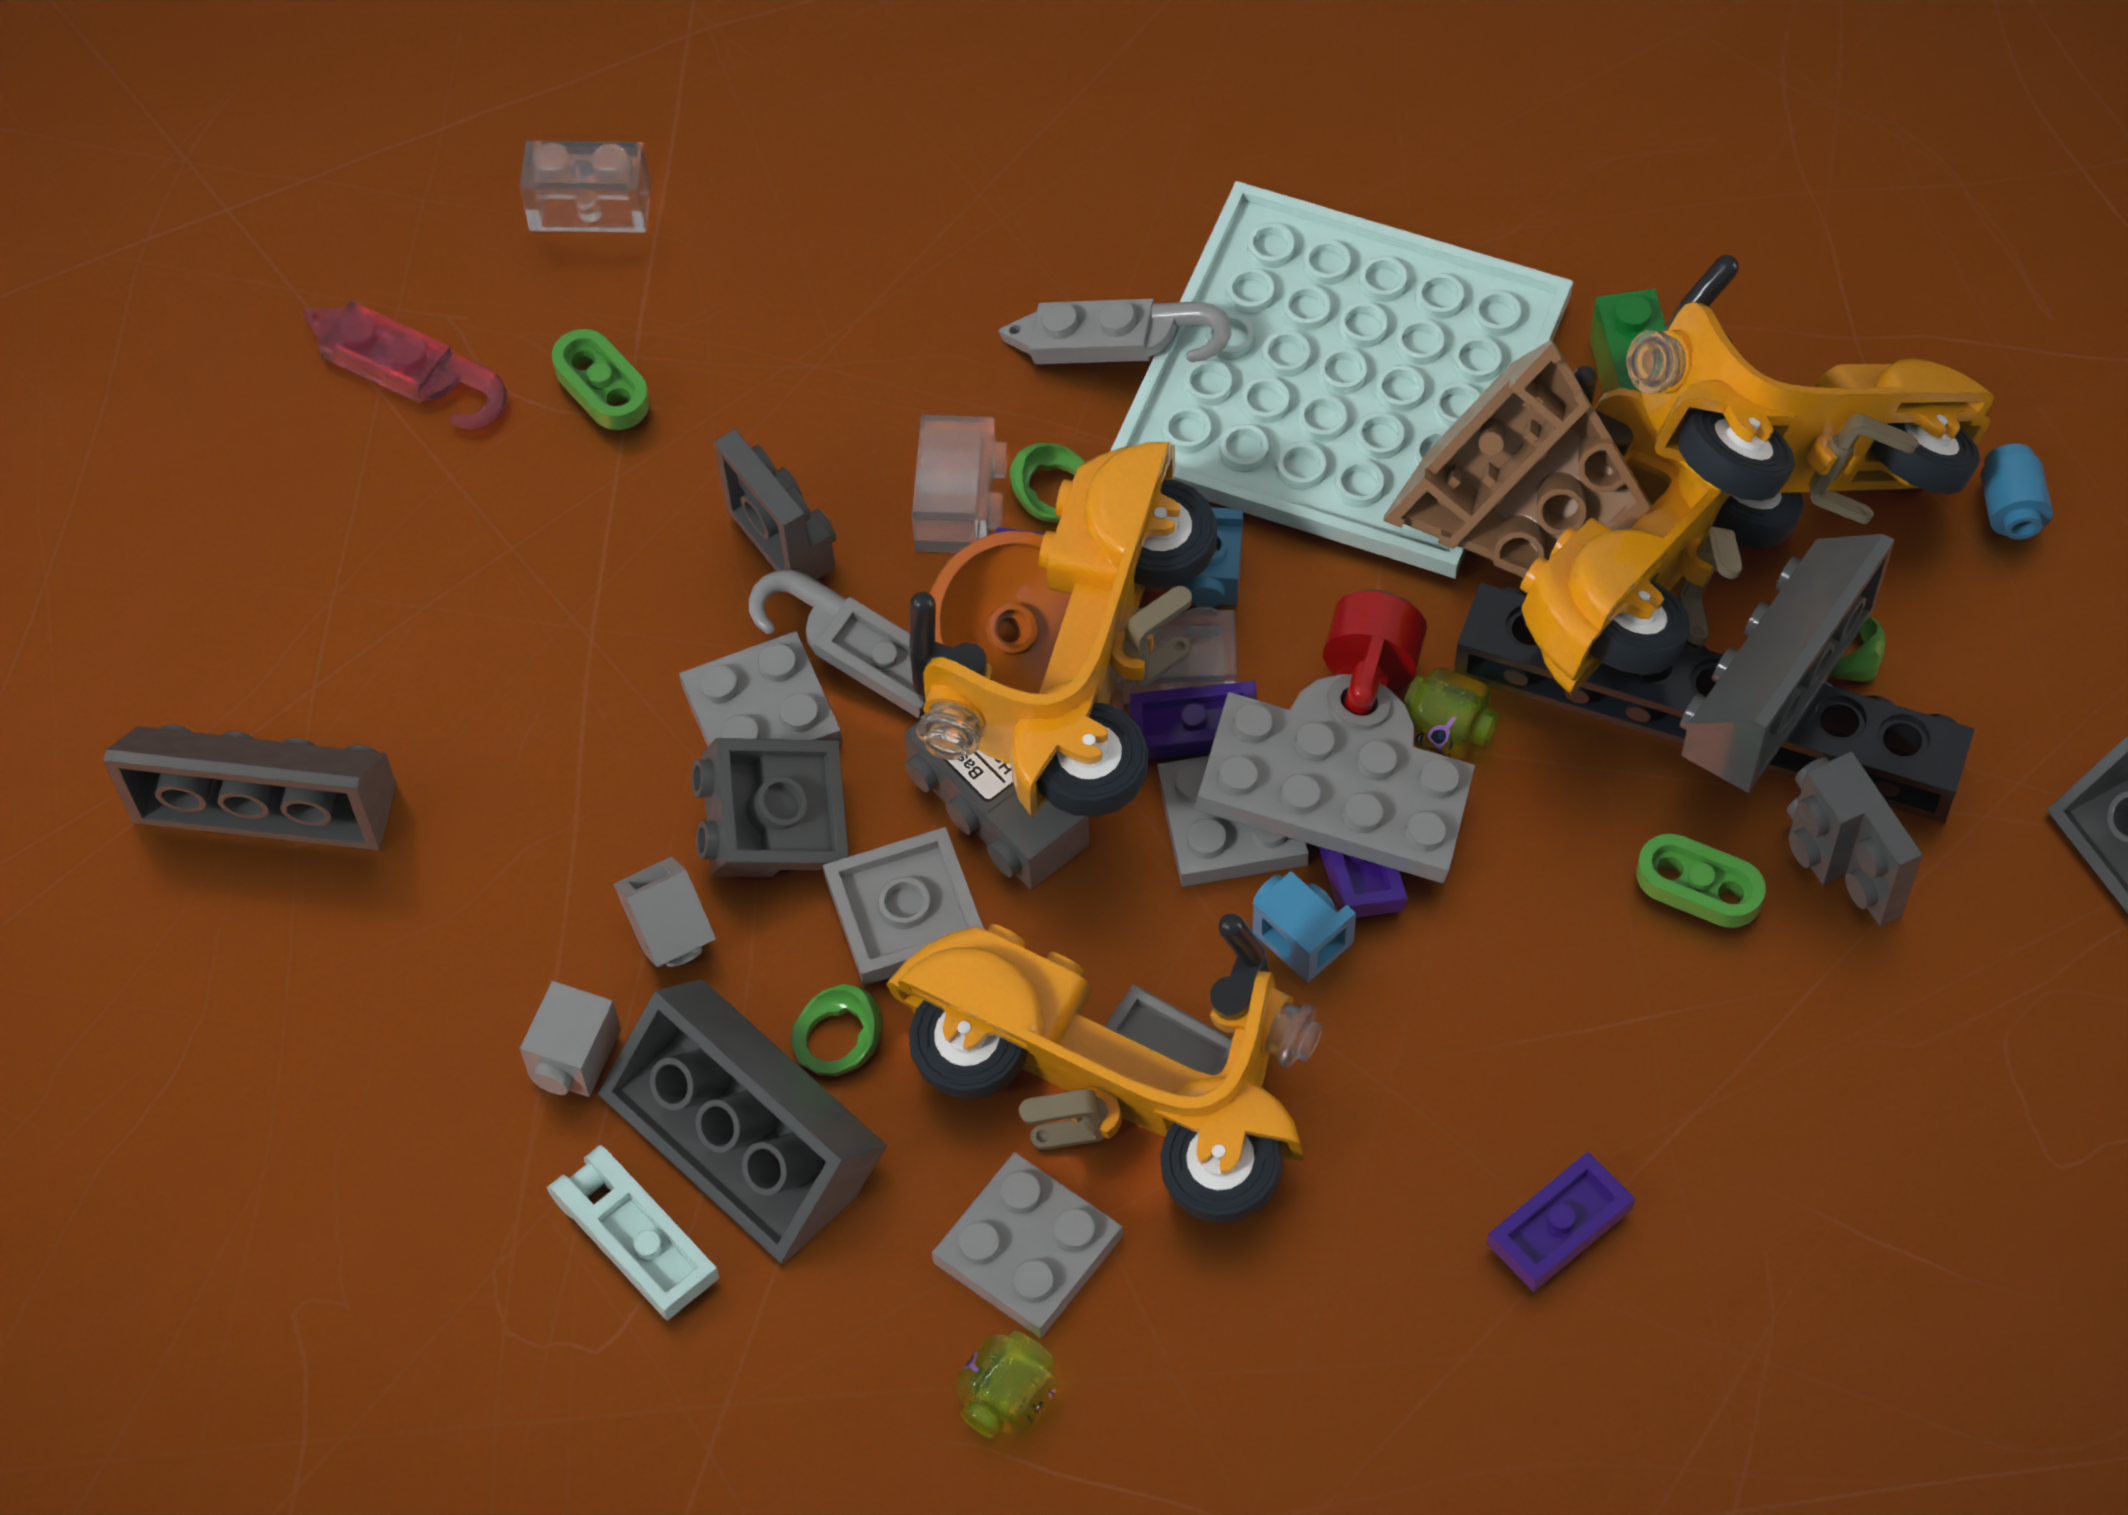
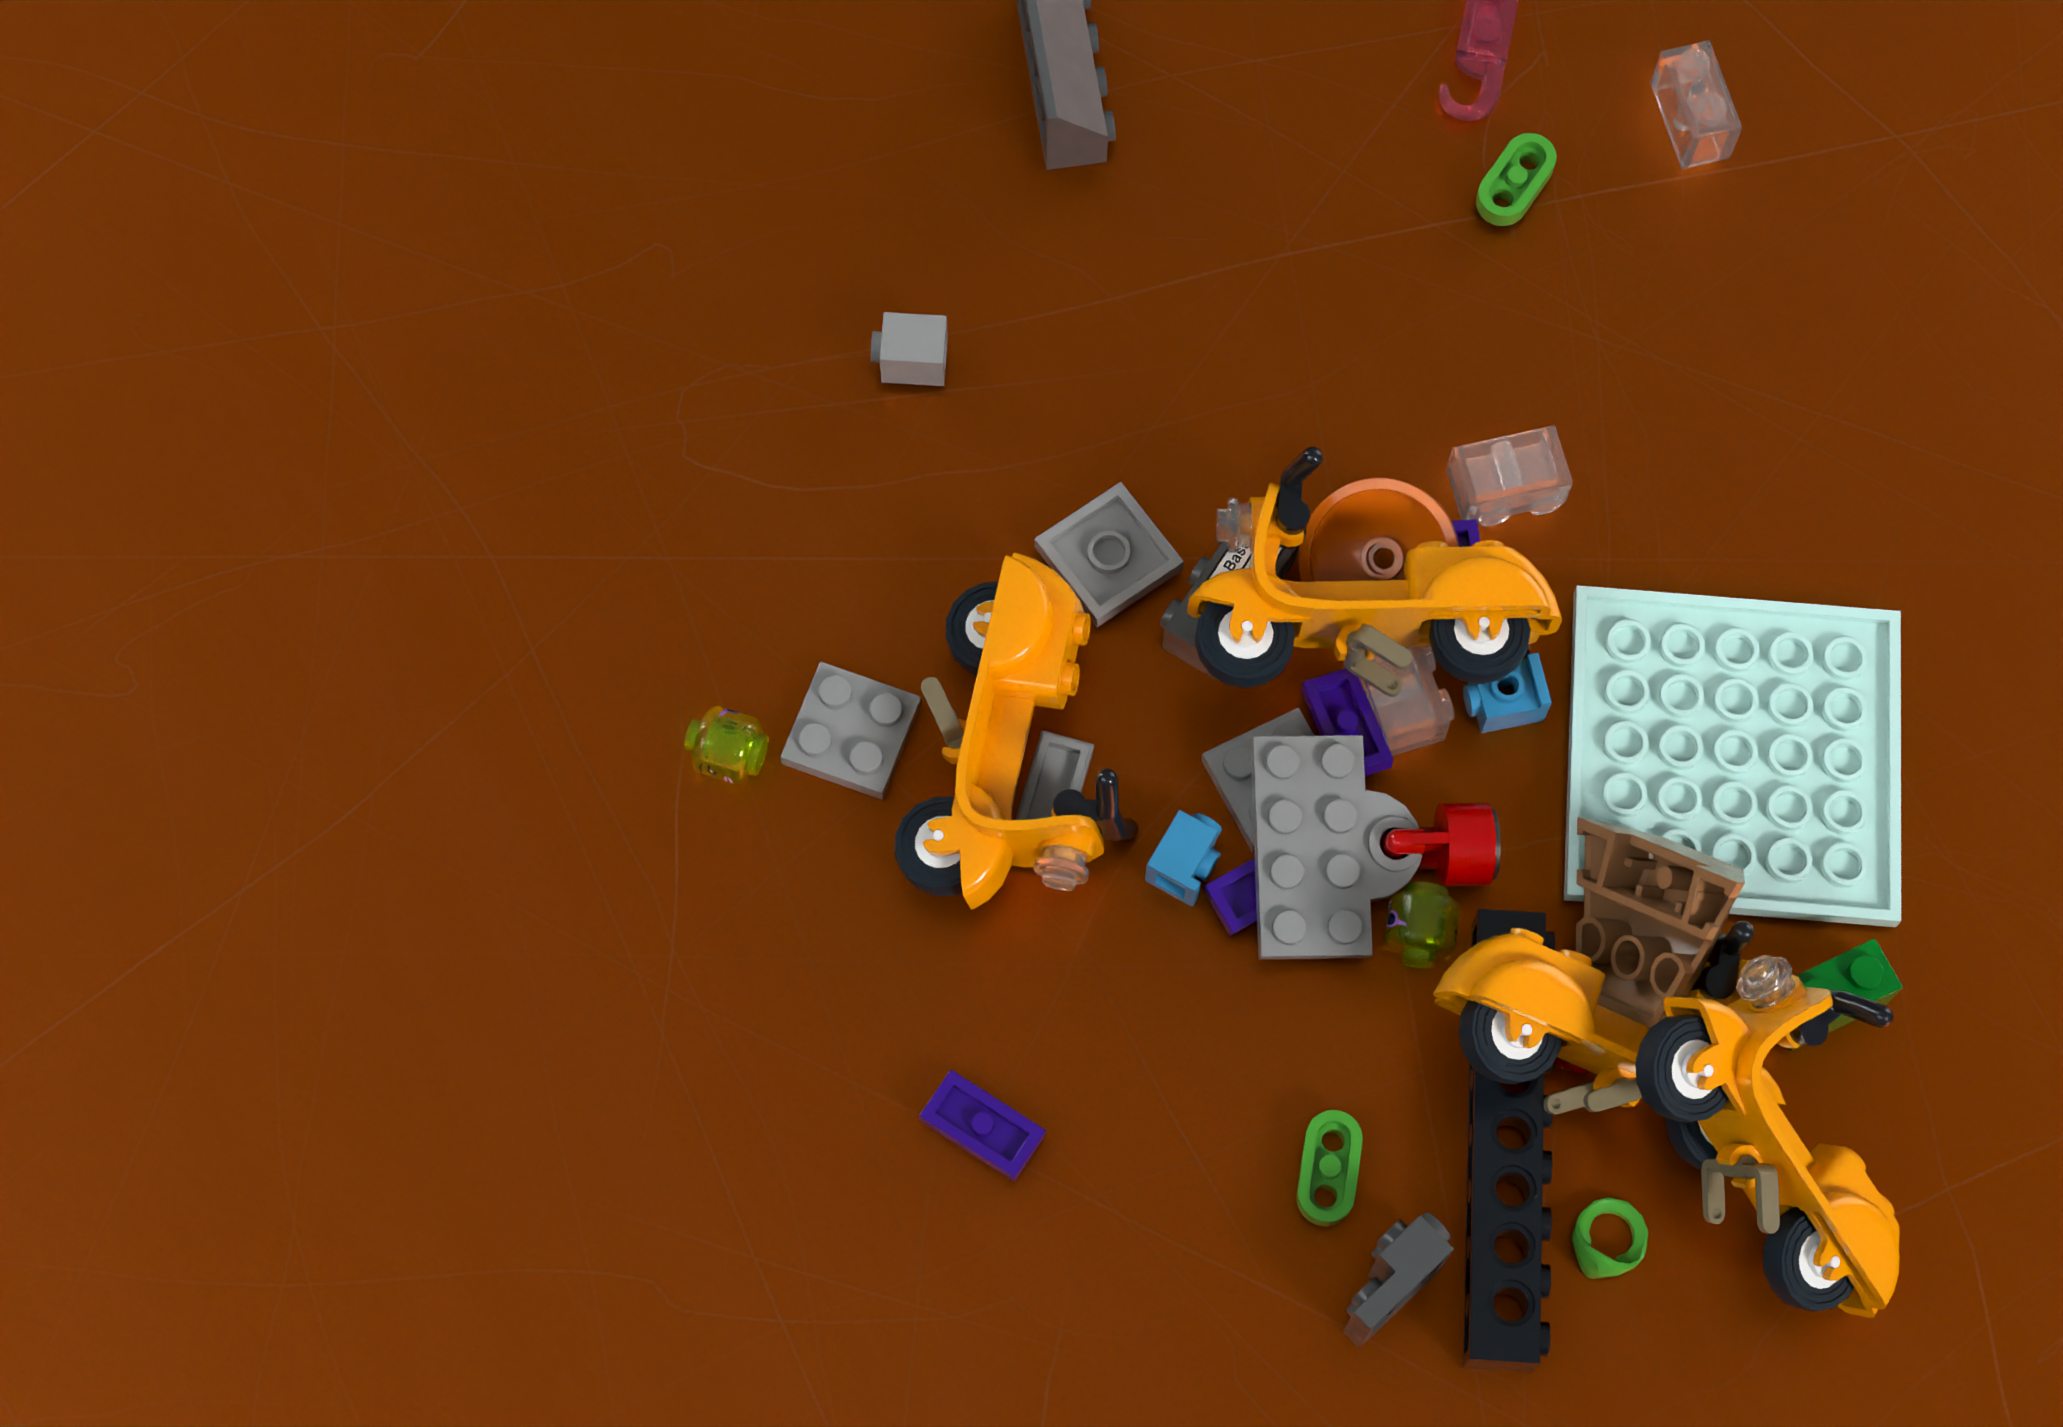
camera: 70 degrees right, 10 degrees up
light aqua plate [547,1145,719,1321] -> none
dark grey slope [597,979,887,1263] -> none
light grey brick [613,856,716,967] -> none
light grey plate [679,631,842,747] -> none
dark grey plate [691,738,849,877] -> none
dark grey plate [714,429,837,580] -> none
light grey plate [748,569,924,719] -> none
bright green piece [790,984,882,1077] -> none
light grey plate [999,298,1231,364] -> none
bright green piece [1009,443,1085,523] -> none
dark grey slope [1680,534,1895,793] -> none
dark azure brick [1980,444,2053,539] -> none

